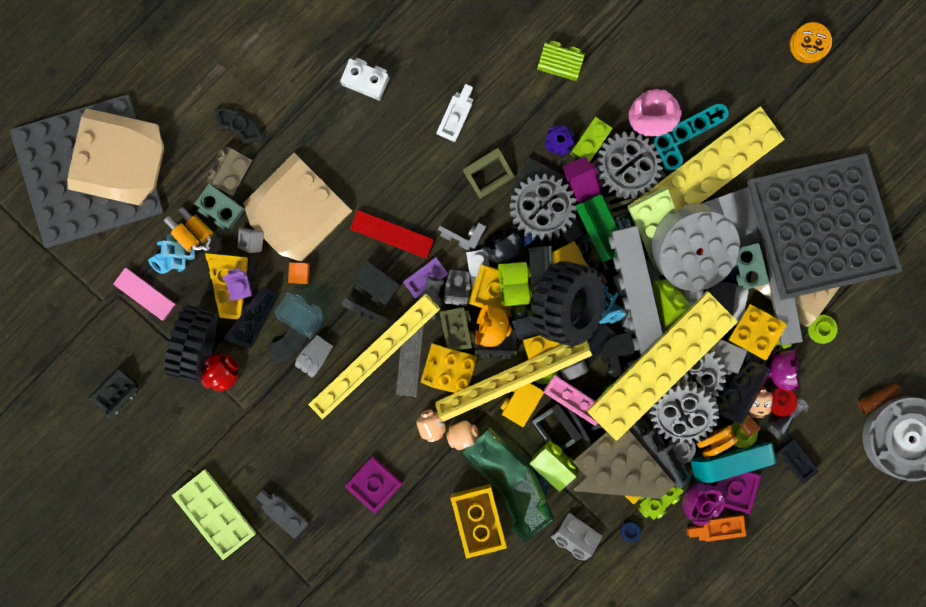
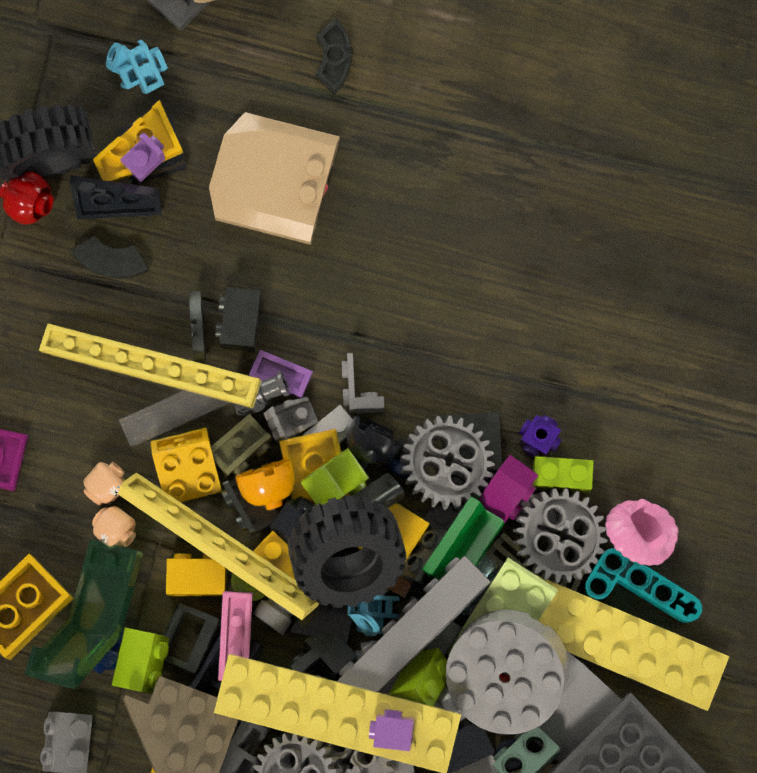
camera: 60 degrees right, 10 degrees down
bright pink tile [113,268,176,321] -> none
light orange piece [164,207,214,252] -> none
sand green brick [195,184,245,229] -> none
dark tan bracket [206,146,252,196] -> none
light grey slope [237,228,264,253] -> none
clear light blue brick [274,292,325,339] -> none
orange slope [288,263,310,284] -> none
light grey hand [295,335,333,377] -> none
white brick [340,58,389,101] -> none
red tile [350,210,434,259] -> none
white hinge [436,84,473,142] -> none
olive tile [463,148,515,199] -> none
lime brick [537,41,585,81] -> none
none -> medium lavender brick [369,709,415,751]

